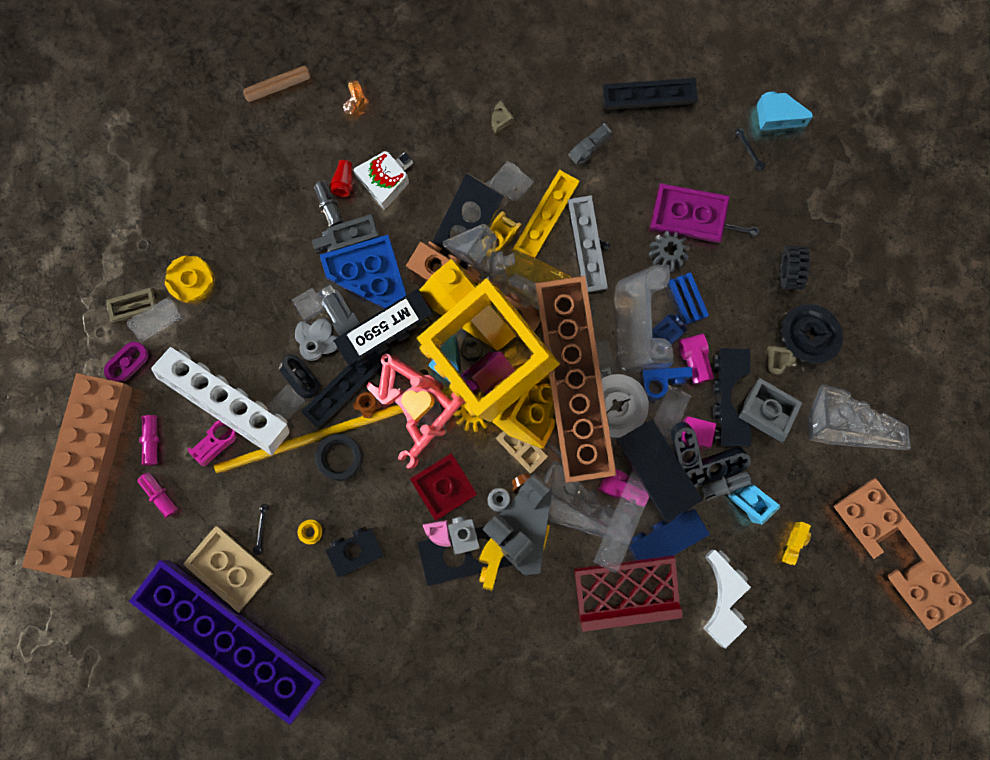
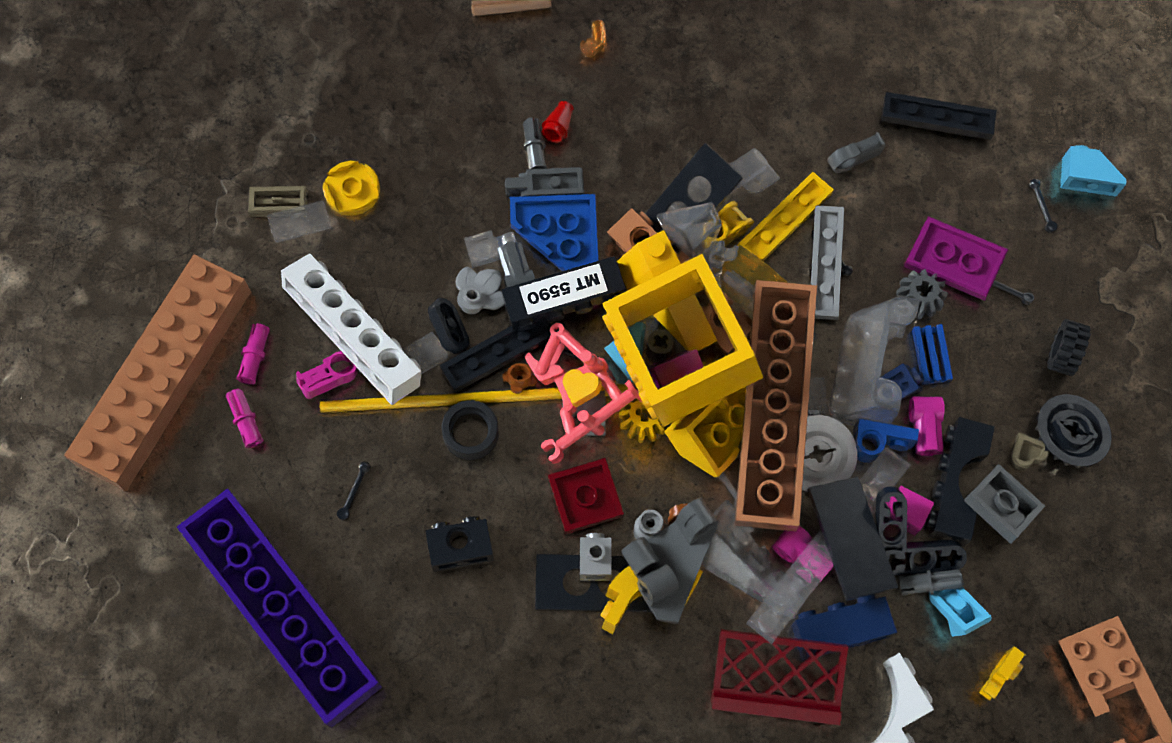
camera: 10 degrees right, 10 degrees down
magenta plate [104,342,149,383] -> none
tan plate [183,526,274,613] -> none
yellow plate [298,520,323,544] -> none
white torso [353,151,413,210] -> none
bright pink tile [423,520,451,547] -> none
dark tan tile [491,101,515,134] -> none
tan slope [495,431,548,474] -> none
clear wedge [808,384,911,450] -> none

